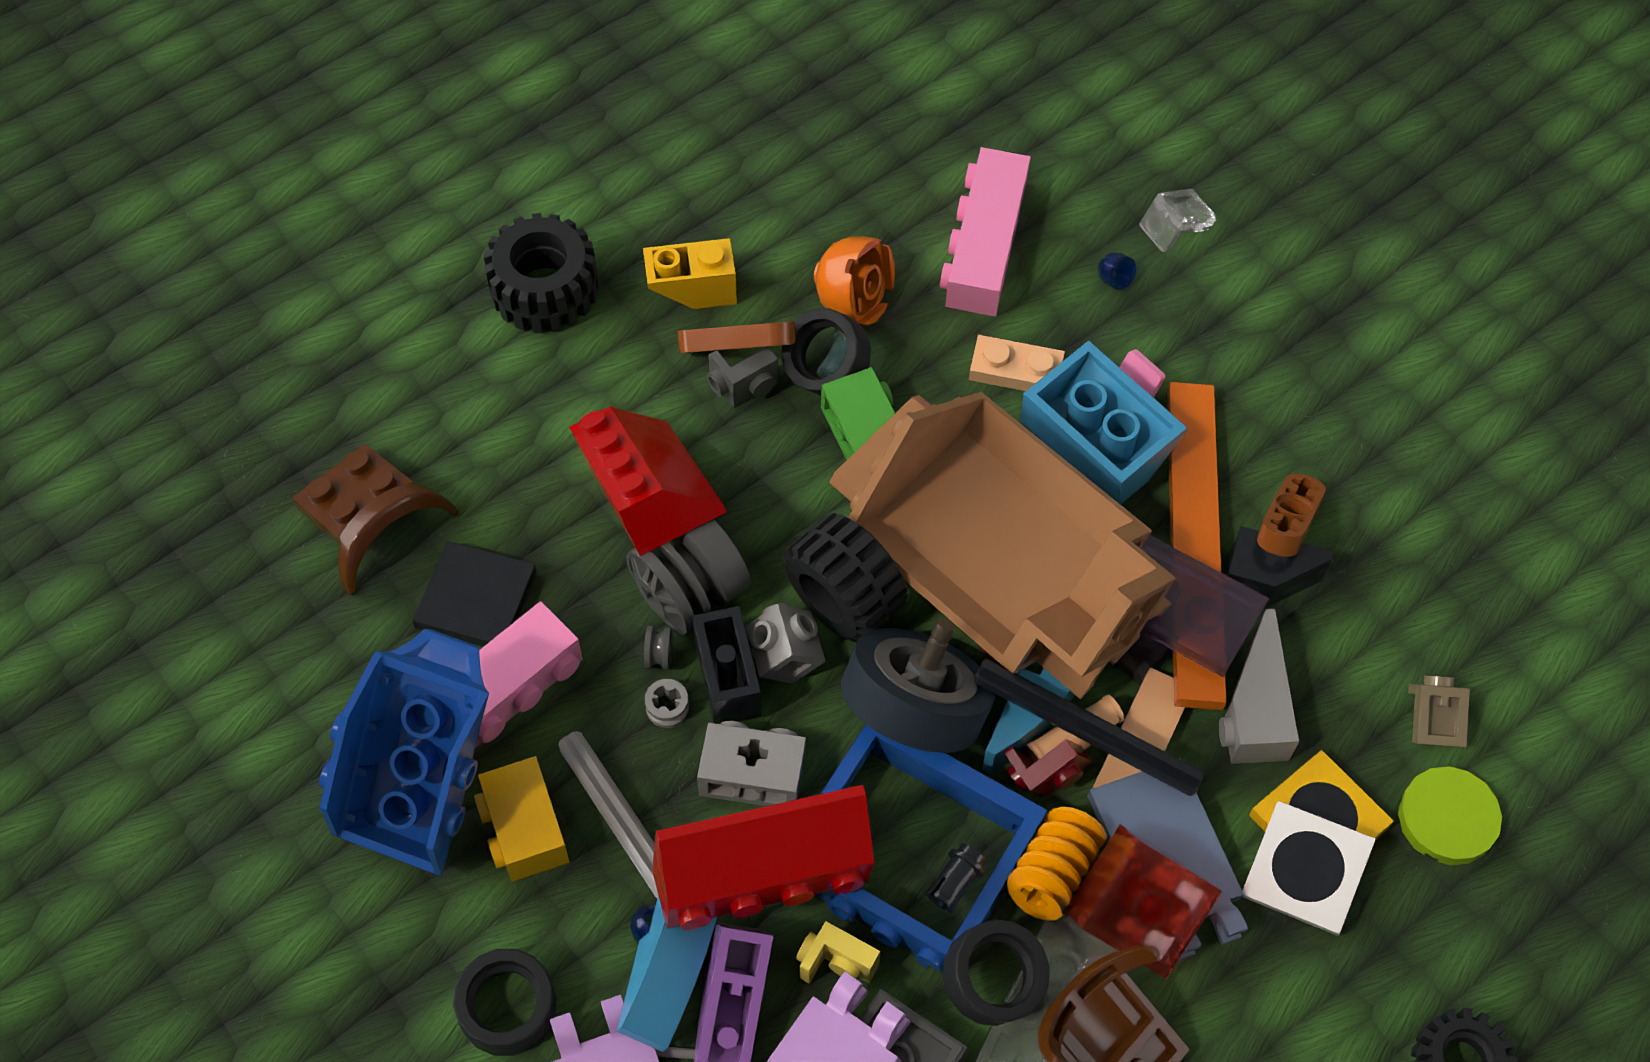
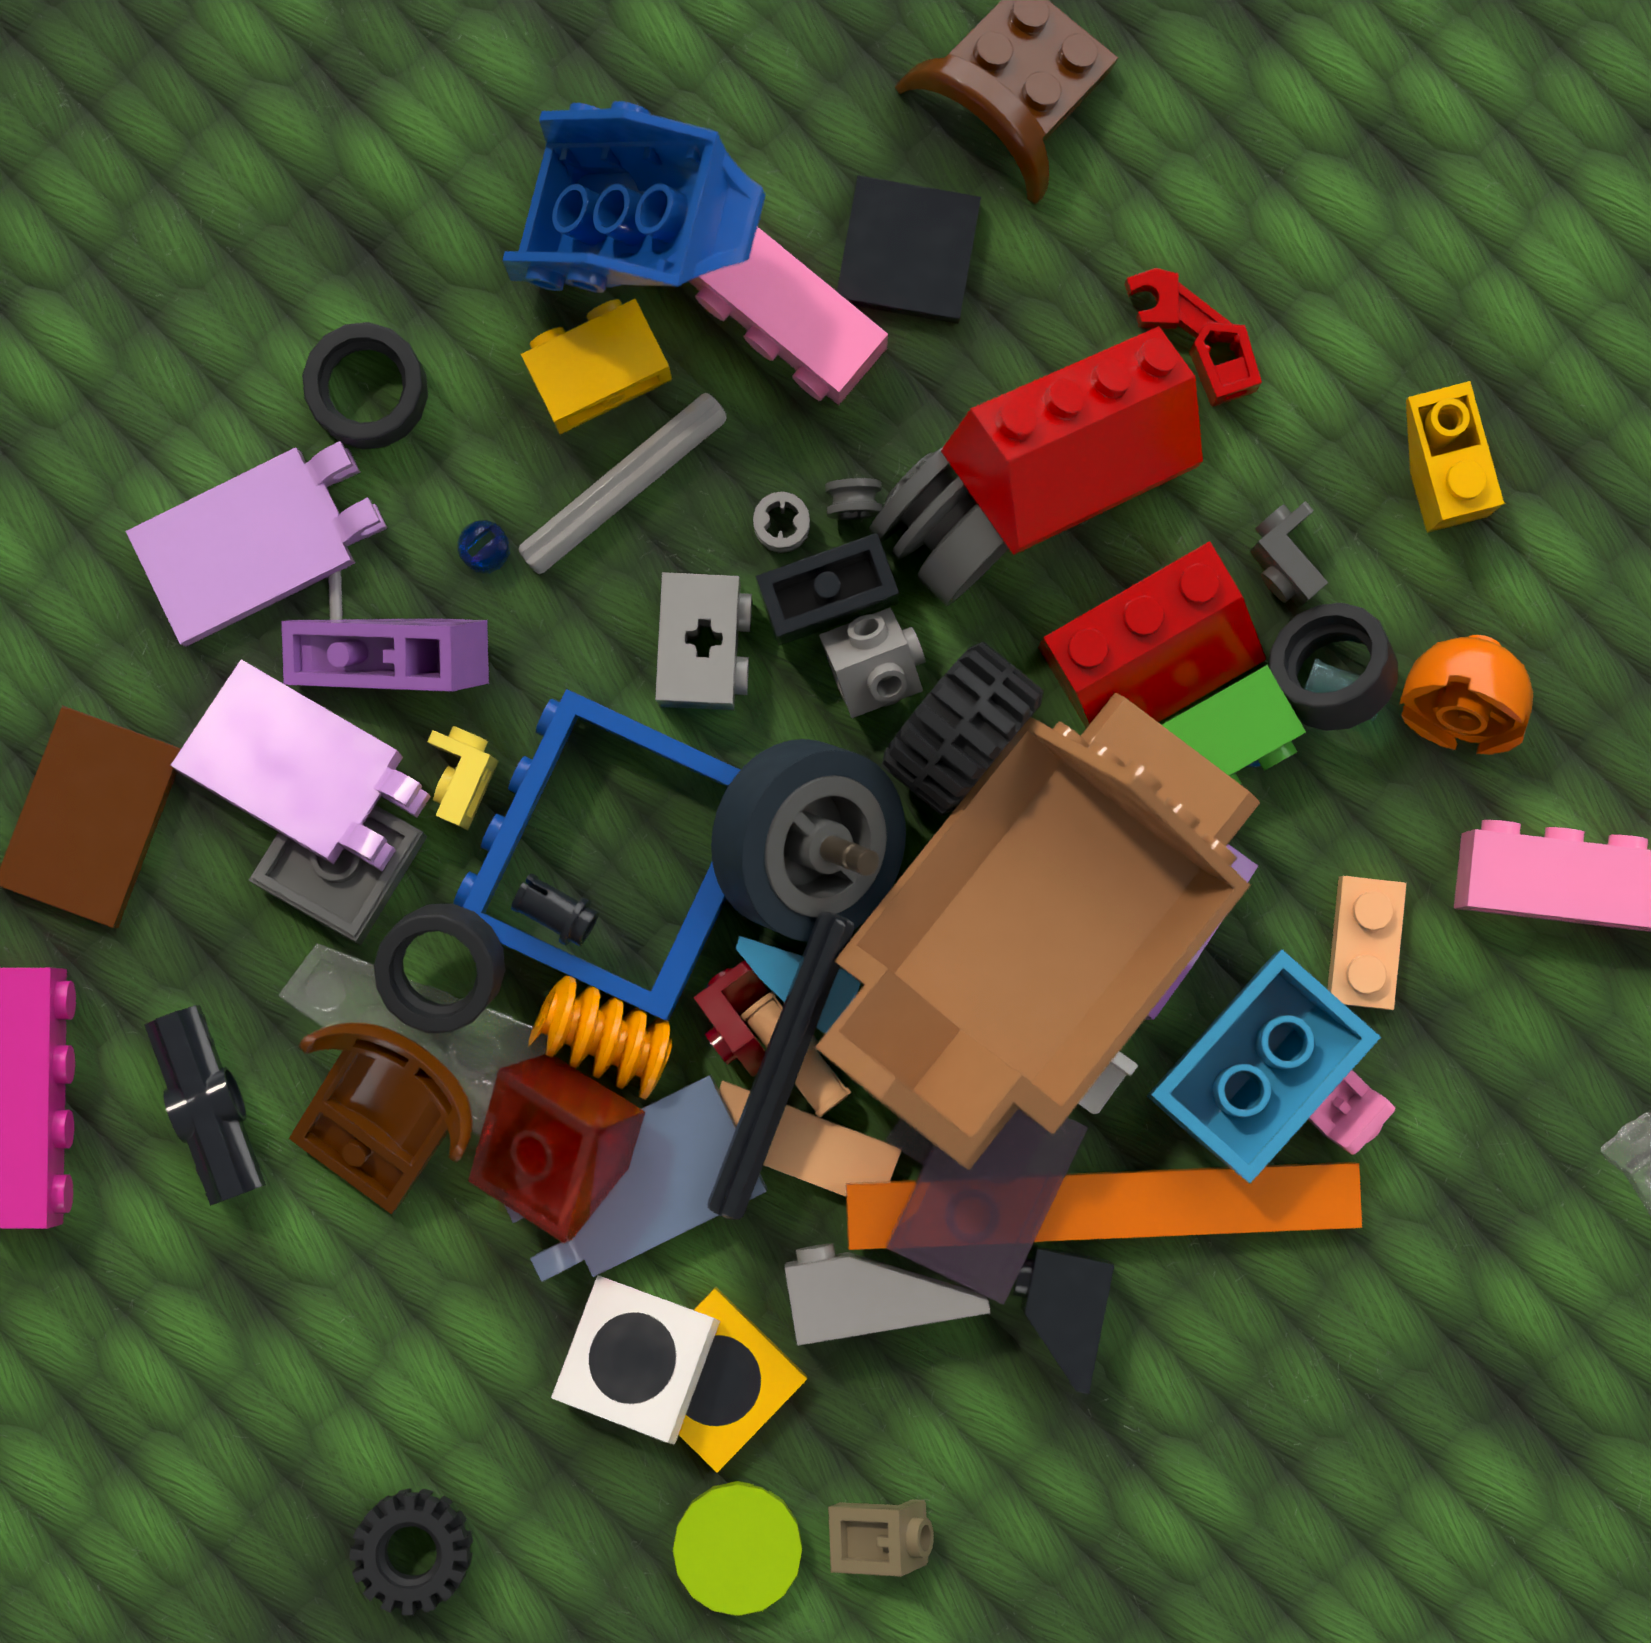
camera: 85 degrees right, 25 degrees up
black tyre [484,213,599,333] -> none
dark azure slope [616,896,717,1052] -> none
red slope [652,785,874,930] -> none
dark orange beam [677,321,796,353] -> none
clear blue hinge [1098,252,1137,290] -> none
dark orange beam [1257,474,1326,557] -> none
none -> red slope [1038,541,1266,728]
none -> red piece [1124,268,1262,407]

